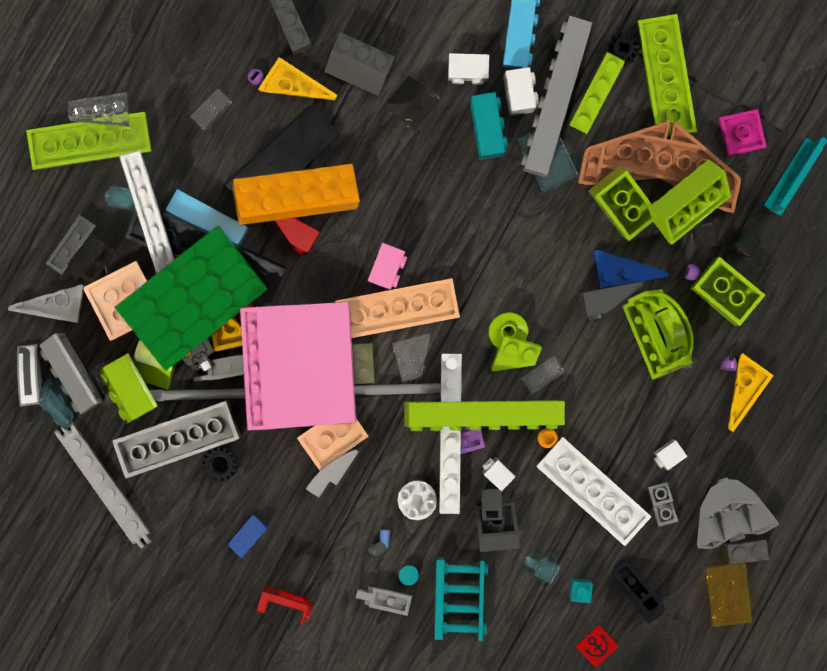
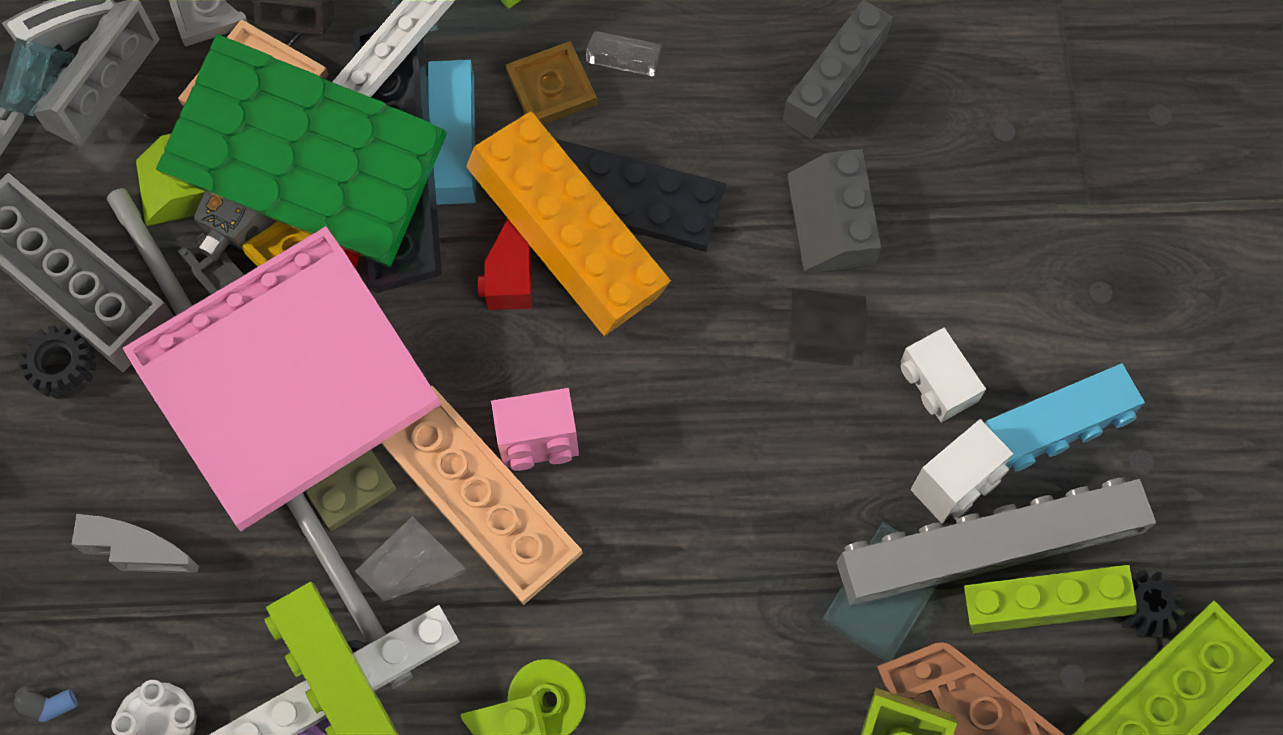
camera: 55 degrees right, 20 degrees down
lime slope [99,353,157,424] -> none
medium lavender hinge [248,68,264,85] -> none
yellow wing [258,57,338,100] -> none
light nougat plate [297,418,369,470] -> none
teal brick [470,92,508,160] -> none
none -> pearl gold plate [505,41,597,125]

